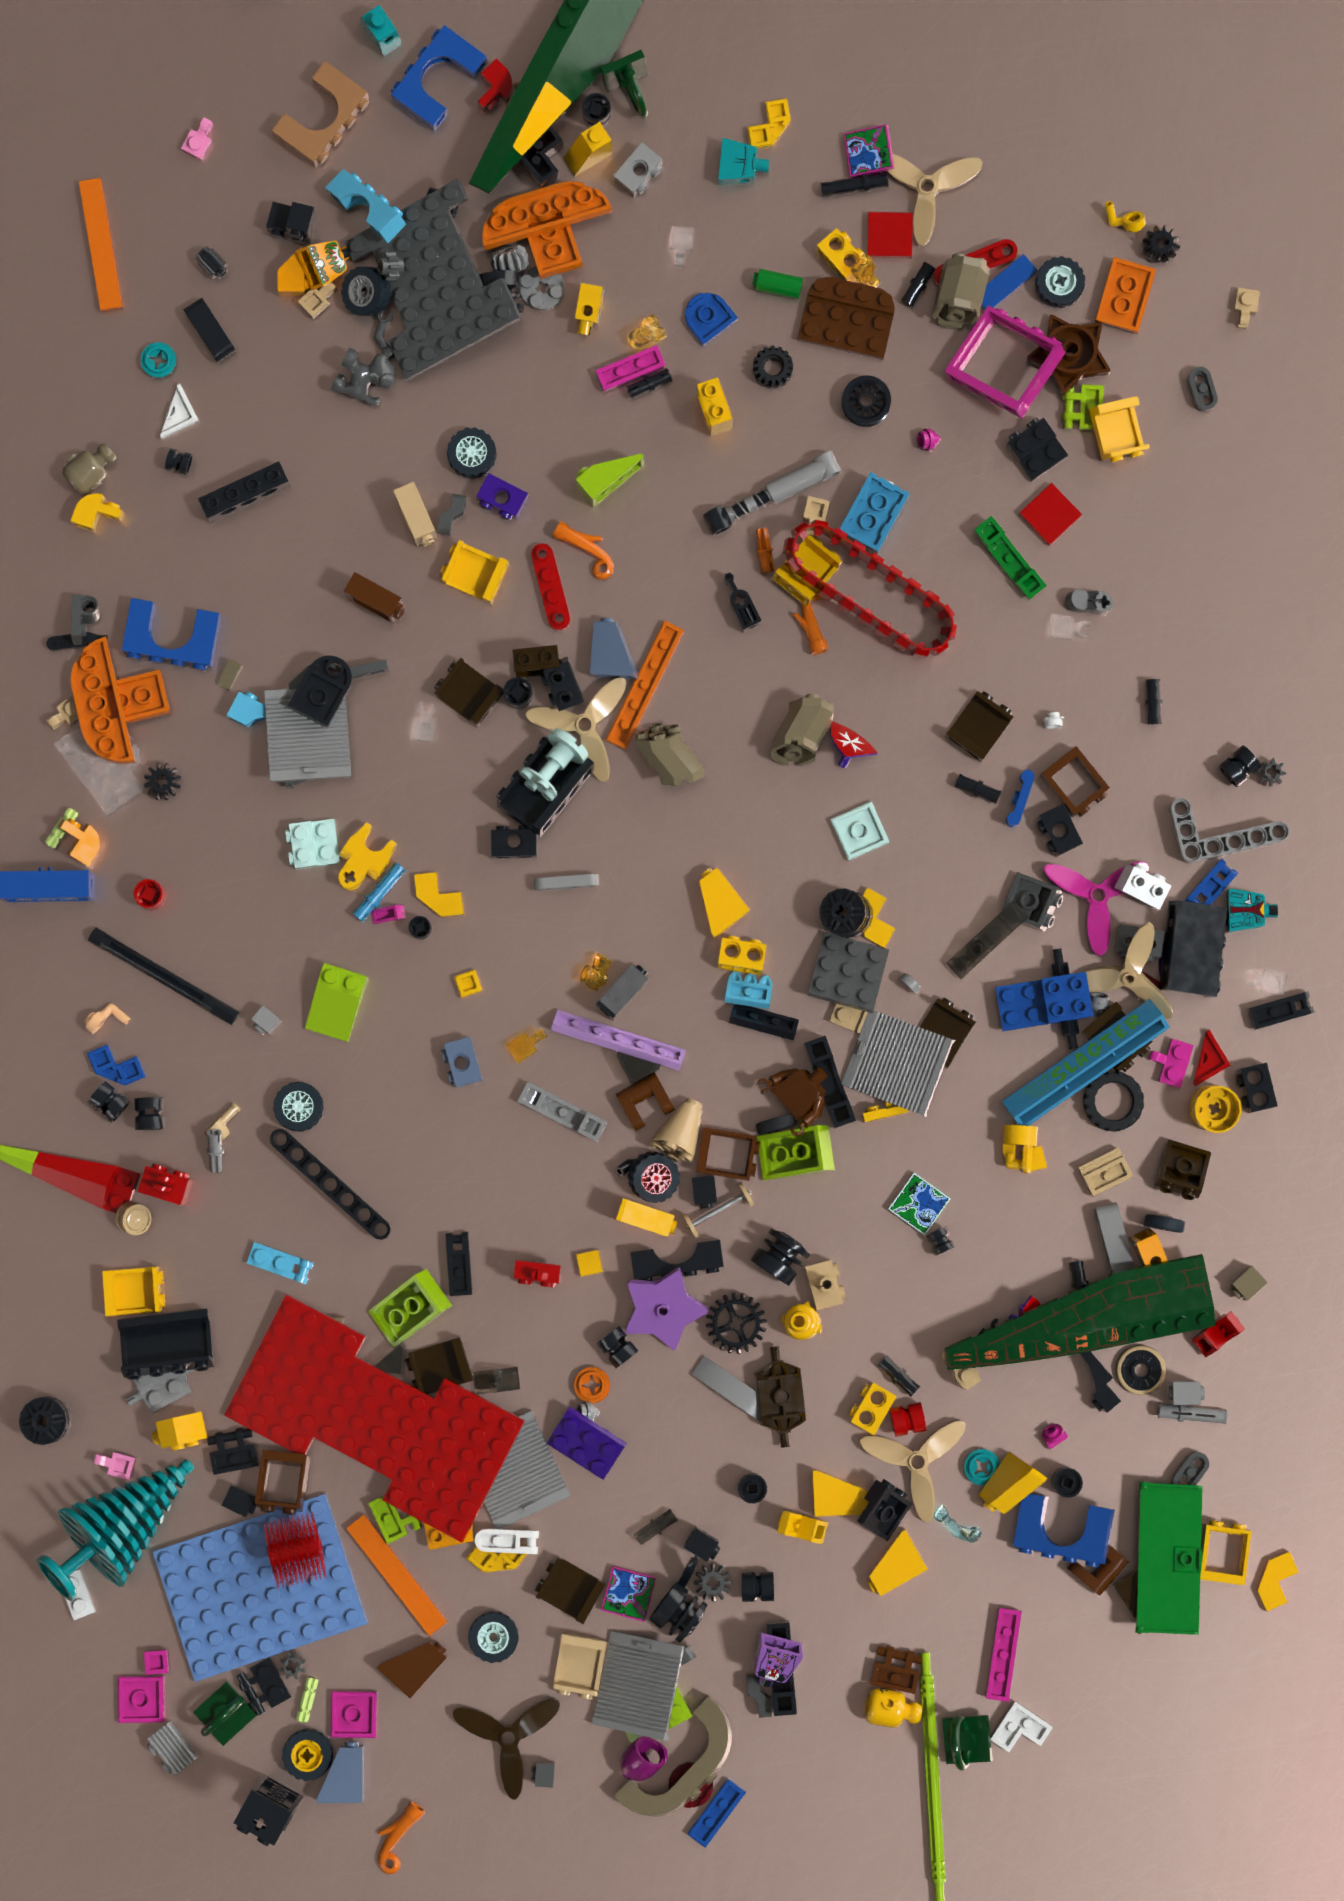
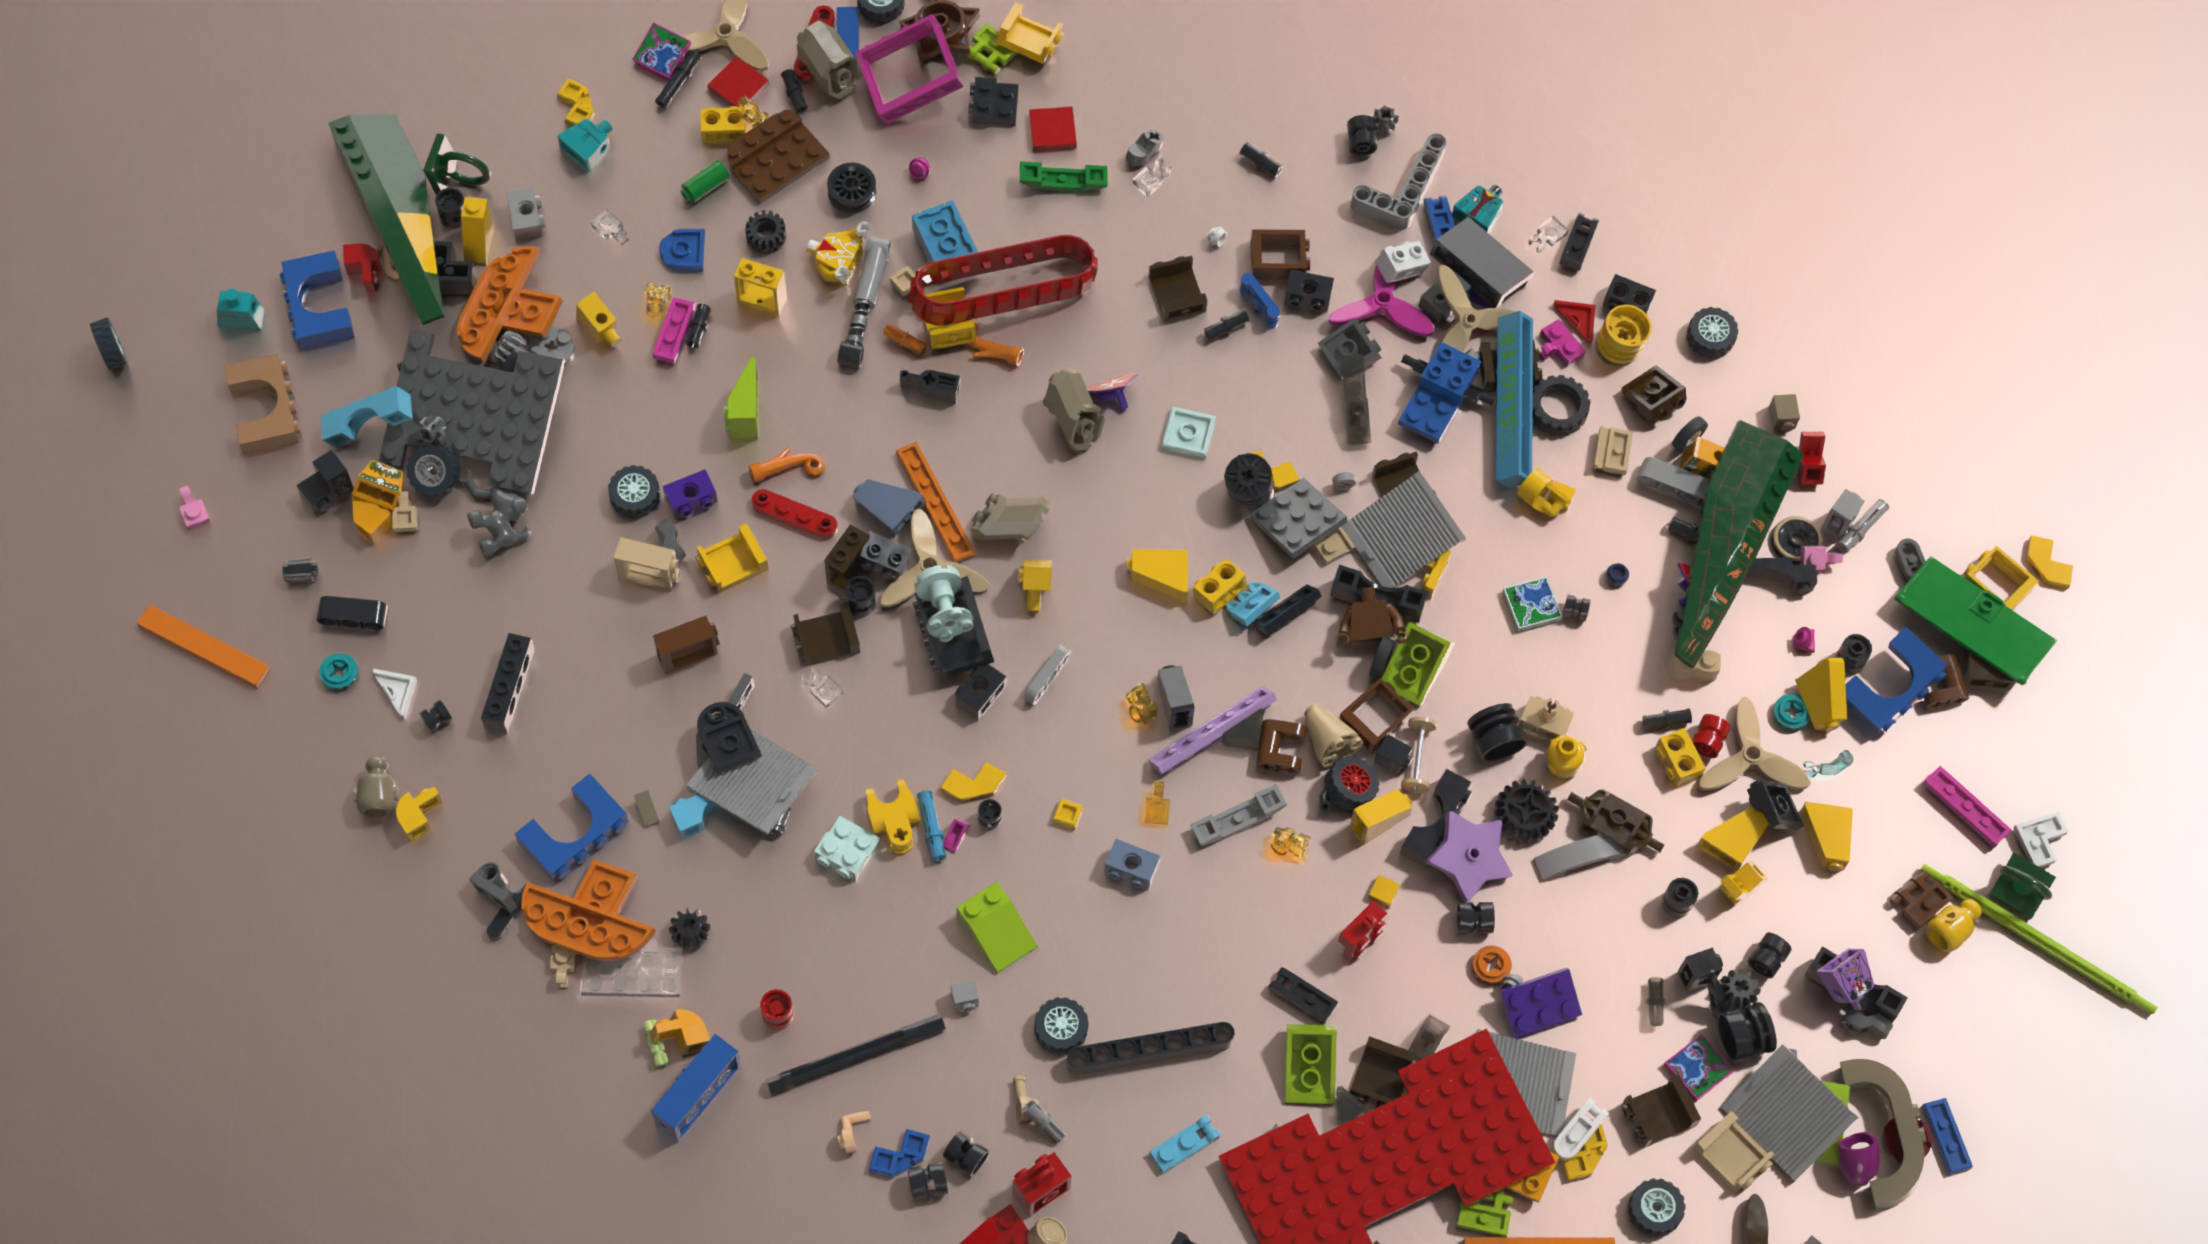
camera: 55 degrees left, 20 degrees down
none -> yellow torso [807,221,872,285]
none -> yellow brick [1018,559,1052,611]
none -> clear yellow plate [1271,827,1311,860]
none -> dark blue plate [1606,563,1629,586]
none -> black wheel [1686,307,1739,359]
none -> bright pink plate [1800,546,1843,570]

